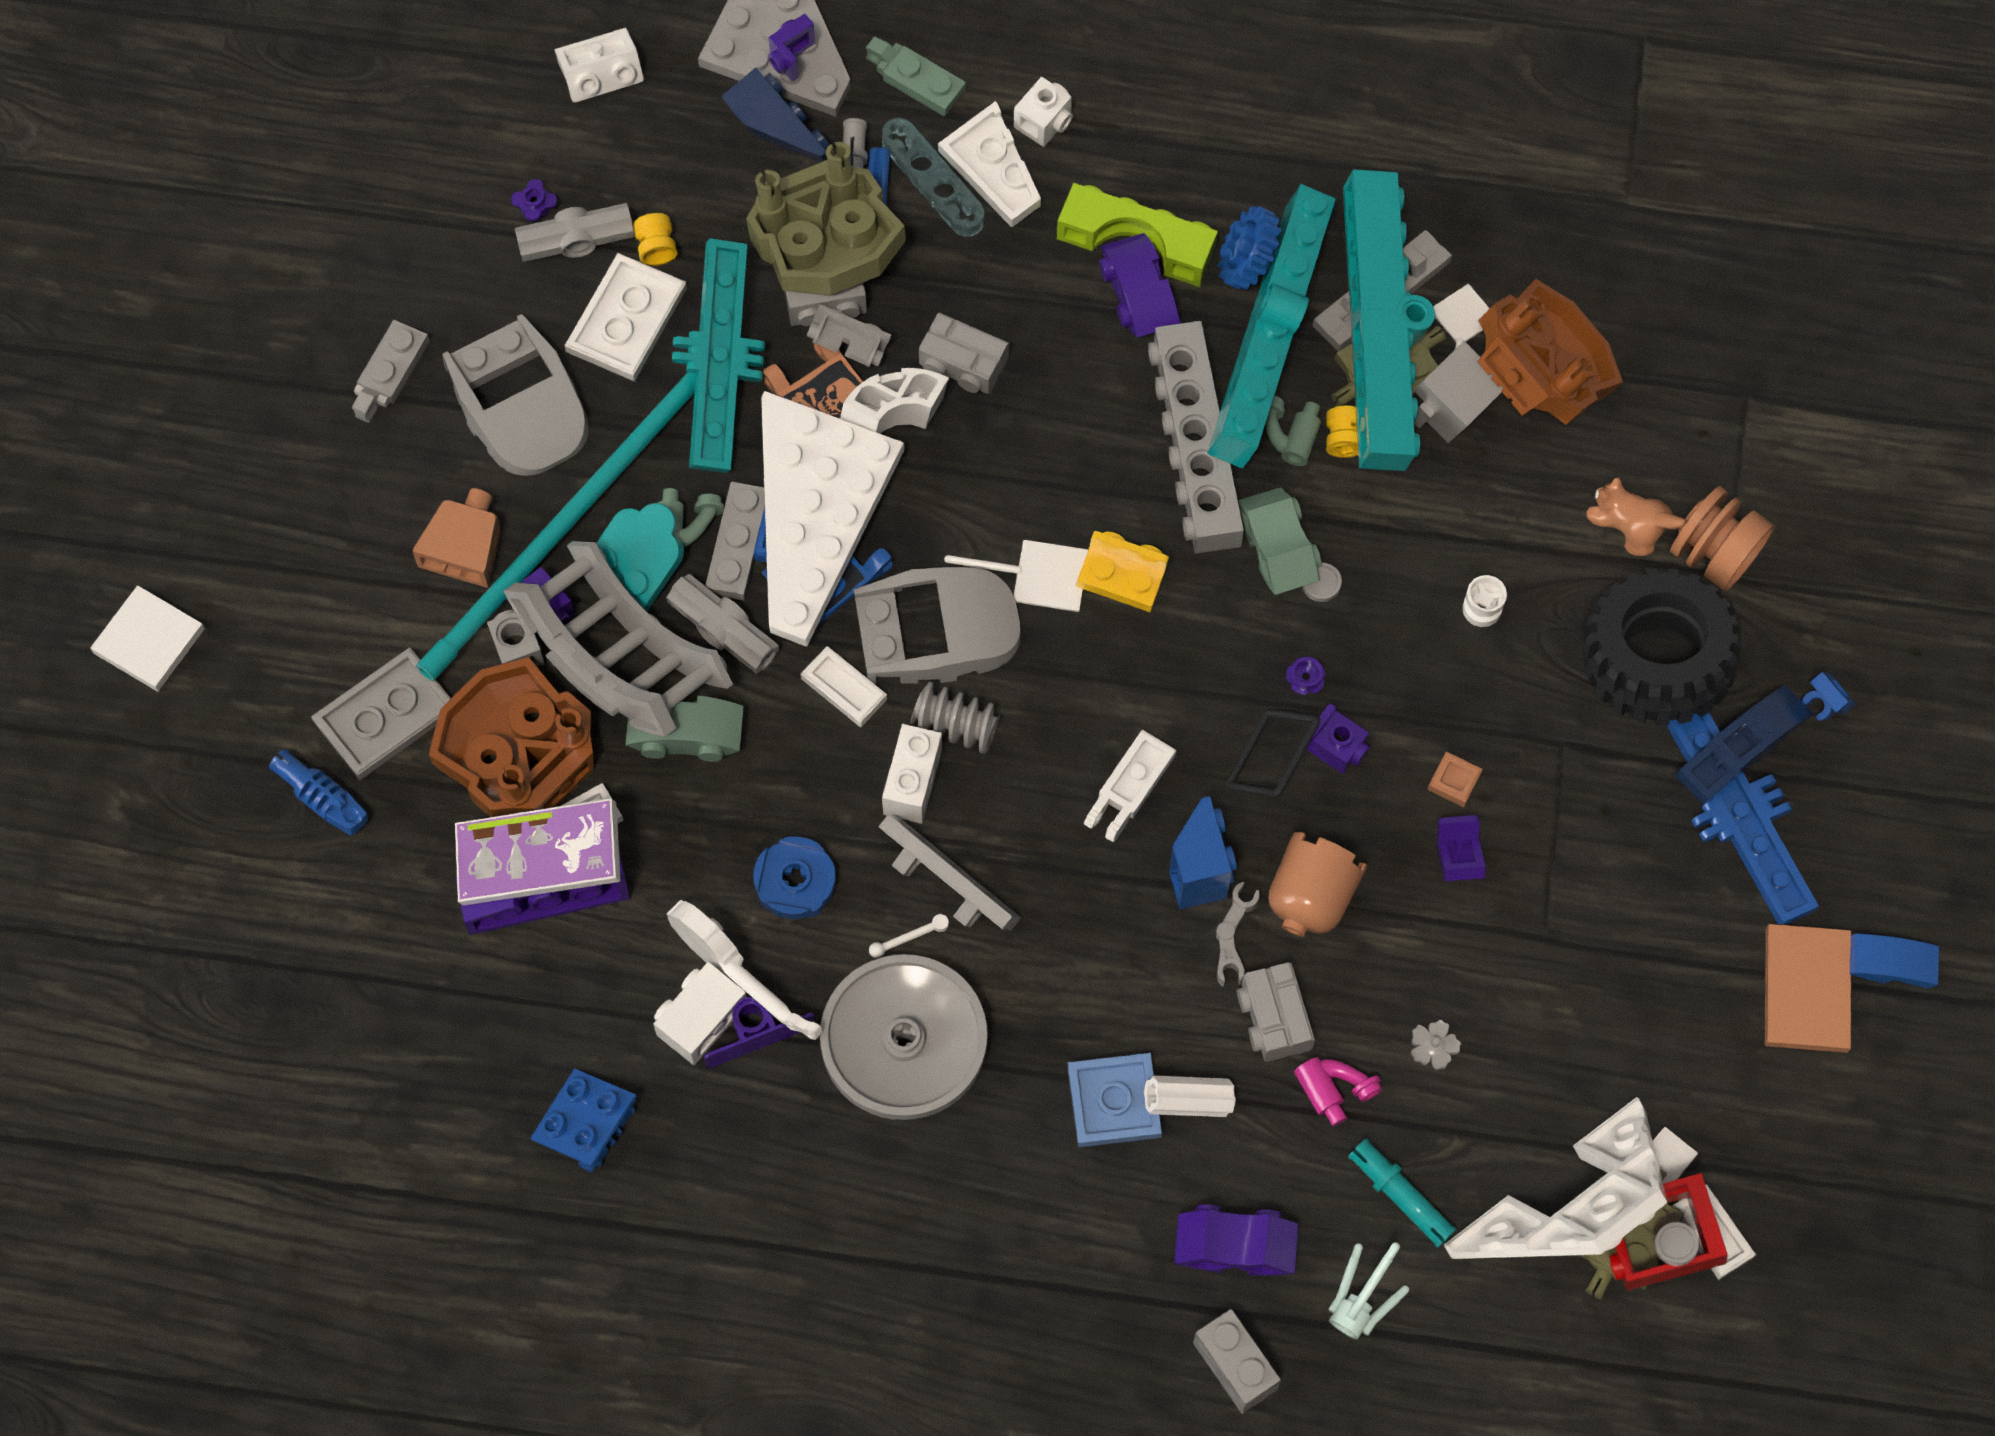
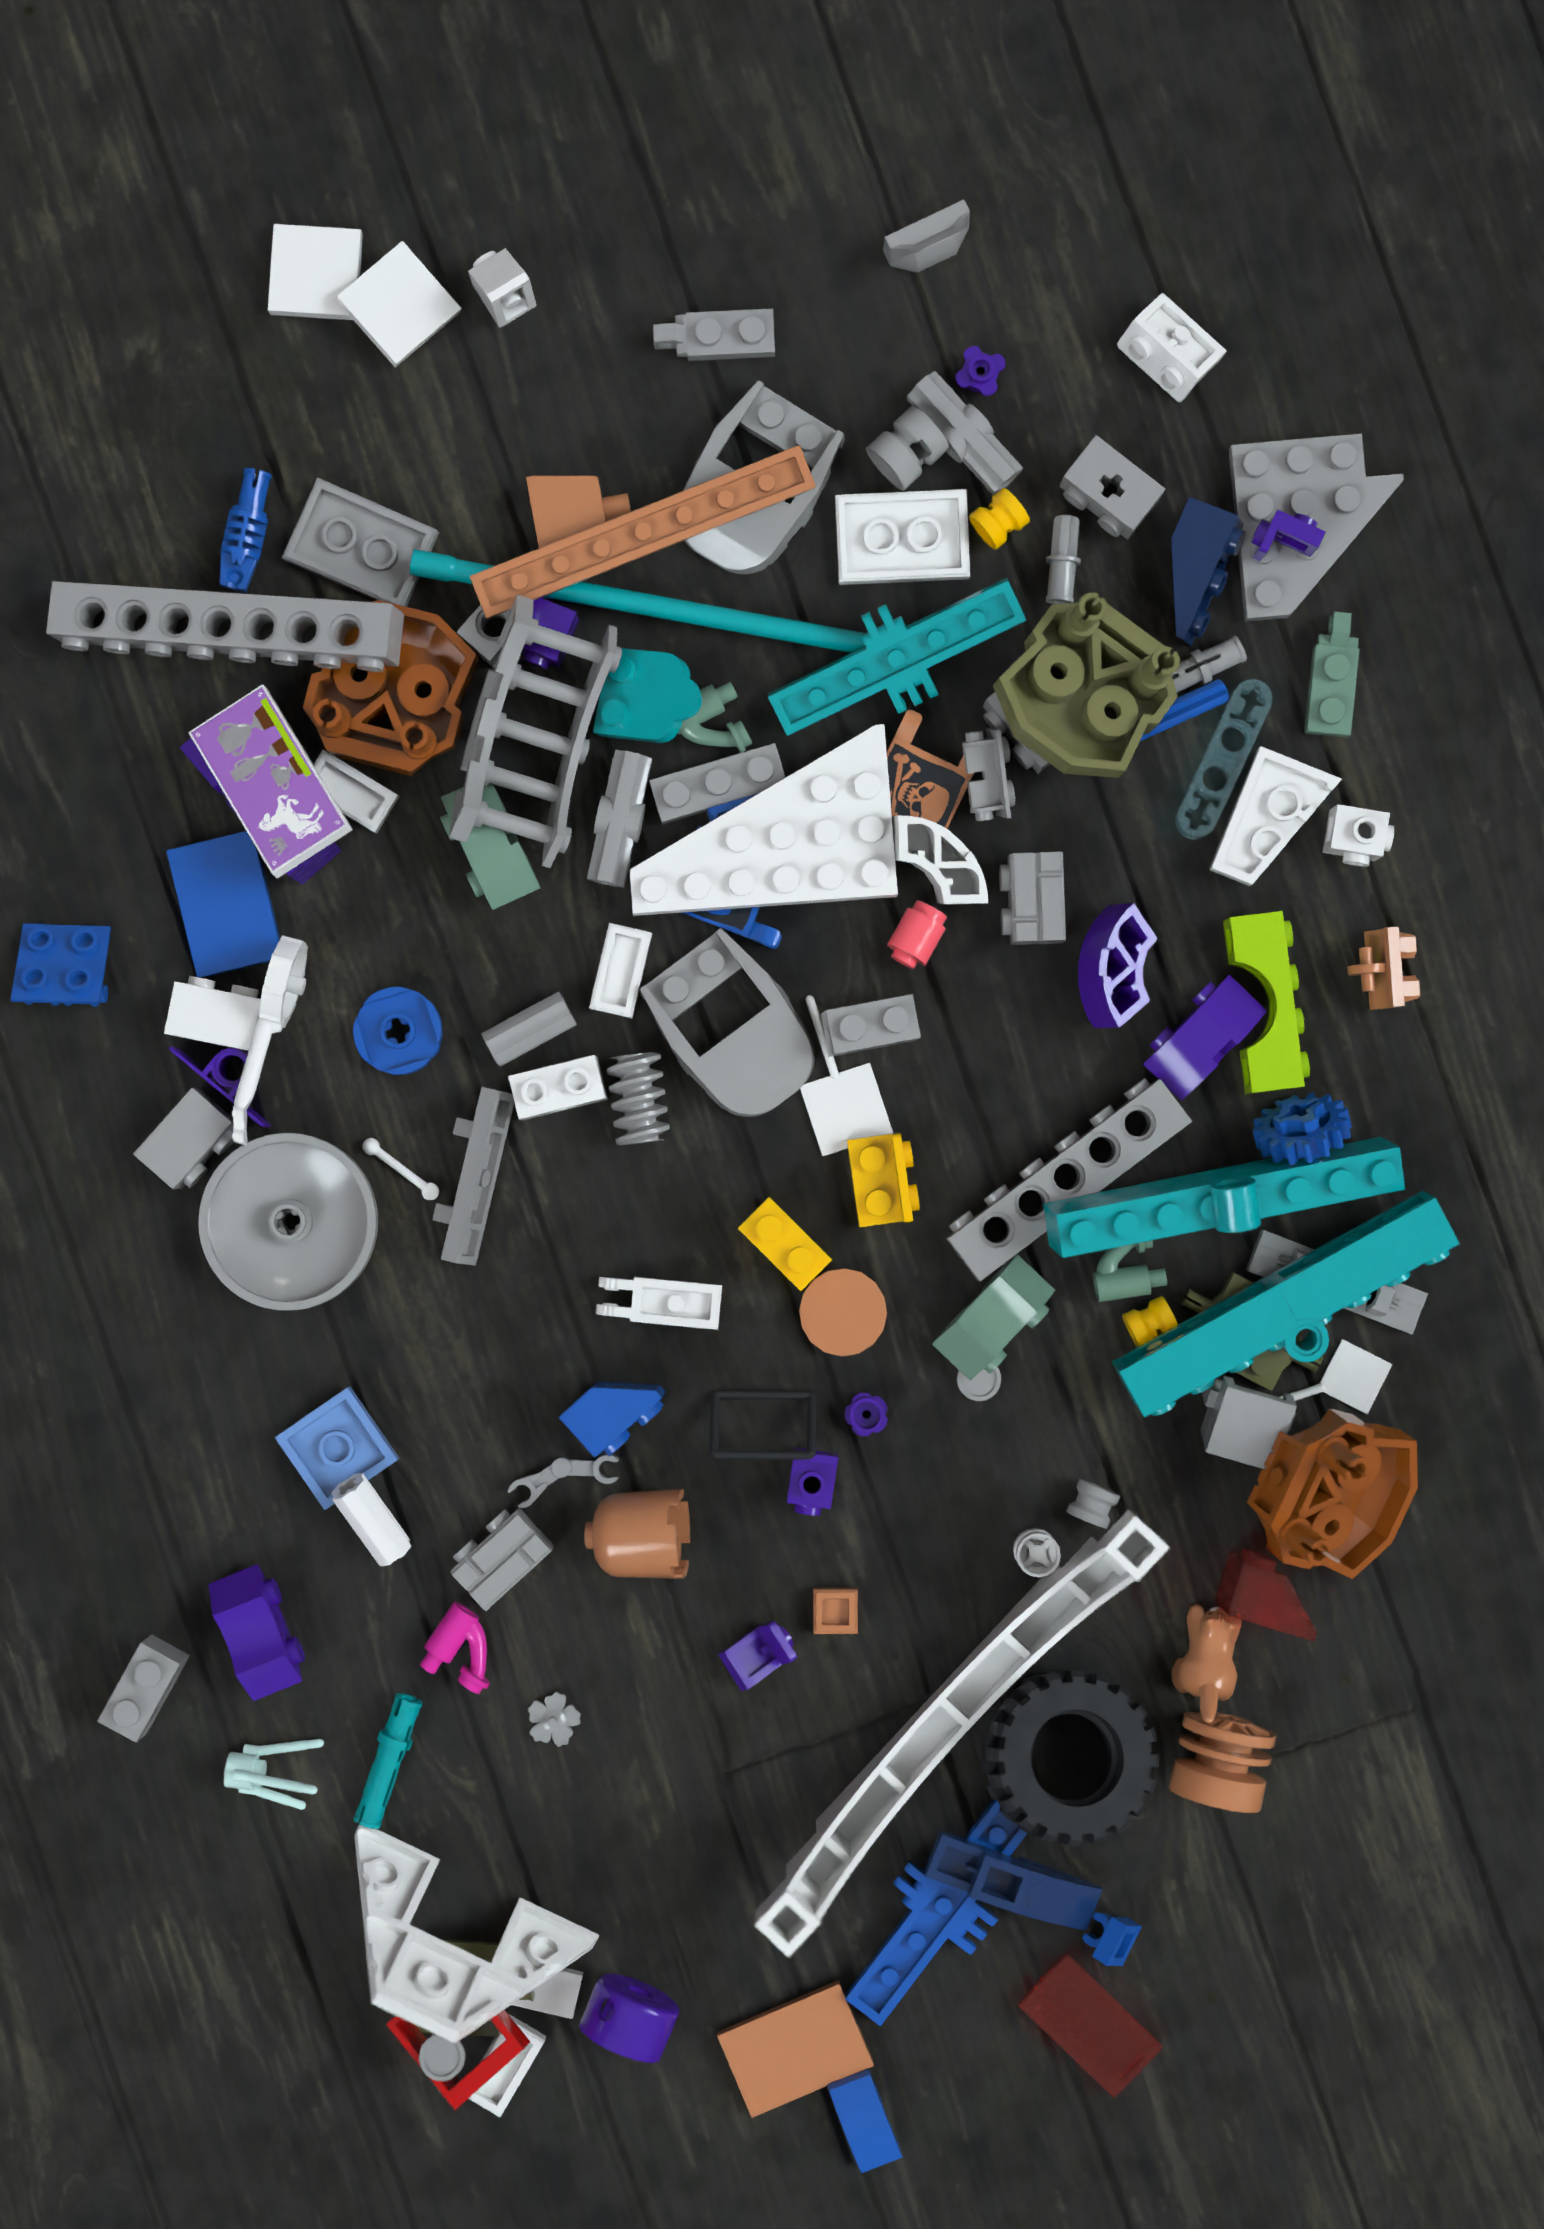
camera: 60 degrees right, 20 degrees up
none -> light grey brick [46,581,404,672]
none -> light grey brick [134,1088,234,1189]
none -> blue tile [166,831,280,978]
none -> white tile [336,241,461,368]
none -> white slope [468,248,537,328]
none -> nougat plate [470,445,816,619]
none -> light grey axle [481,991,577,1067]
none -> dark purple piece [579,1973,680,2063]
none -> yellow brick [738,1197,832,1291]
none -> white arch [755,1510,1169,1957]
none -> nougat tile [799,1268,887,1356]
none -> light grey brick [820,994,921,1057]
none -> light grey wheel [866,406,949,491]
none -> light grey slope [883,200,970,273]
none -> coral brick [887,900,947,969]
none -> clear red piece [1018,1953,1163,2099]
none -> light grey axle [1046,515,1081,604]
none -> light grey brick [1059,435,1165,540]
none -> light grey wheel [1066,1479,1120,1529]
none -> dark purple brick [1078,903,1157,1028]
none -> clear red slope [1214,1548,1317,1642]
none -> nougat hips [1347,927,1420,1010]

